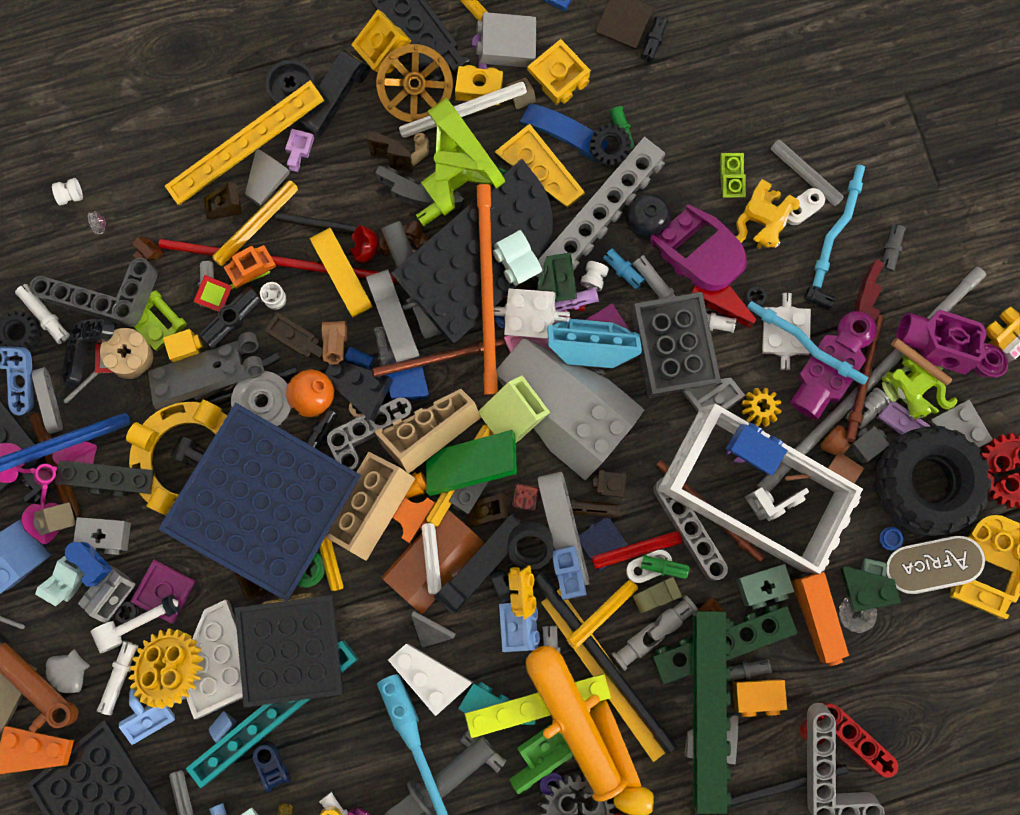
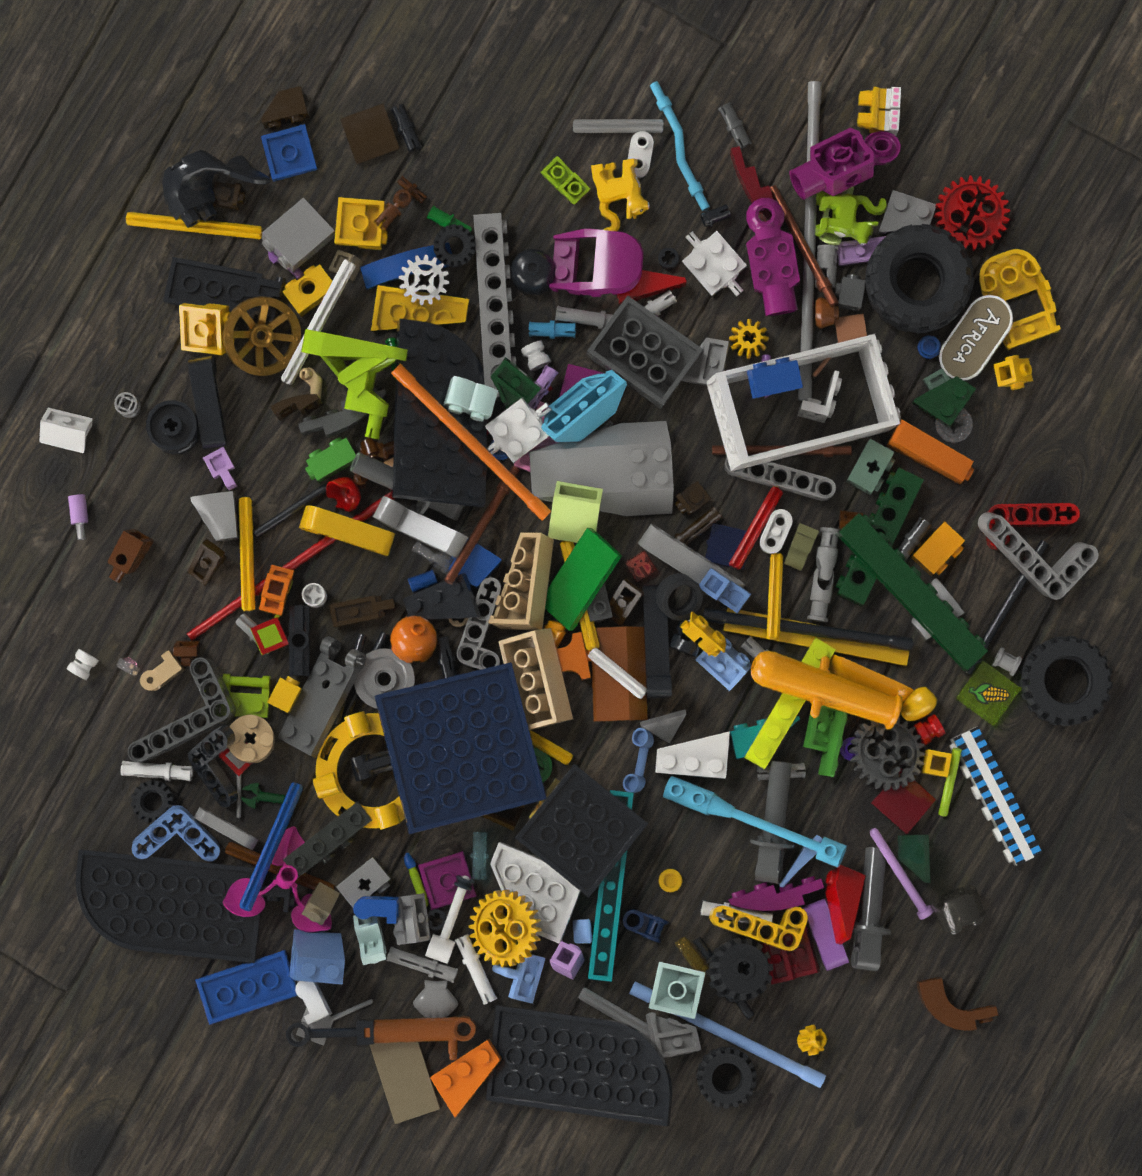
camera: 35 degrees left, 5 degrees up
yellow tile [165,80,325,205] -> none
medium nougat piece [322,321,347,365] -> none
green axle [641,554,689,579] -> none
medium azure bar [747,301,869,385] -> none
medium nougat bar [891,338,952,386] -> none
none -> white panel [39,408,93,453]
none -> lavender piece [68,494,88,540]
none -> reddish brown torso [108,529,154,583]
none -> light grey wheel [114,392,141,418]
none -> tan leg [140,650,186,691]
none -> dark green bar [241,783,286,808]
none -> bright green brick [305,437,356,483]
none -> reddish brown pin [374,175,427,231]
none -> light grey pin [387,946,458,983]
none -> white gear [399,255,449,305]
none -> lime piece [404,853,428,907]
none -> clear light blue pin [470,832,489,880]
none -> lavender brick [550,941,585,980]
none -> medium blue bar [623,728,654,793]
none -> yellow tile [659,869,682,892]
none -> yellow brick [994,355,1033,390]

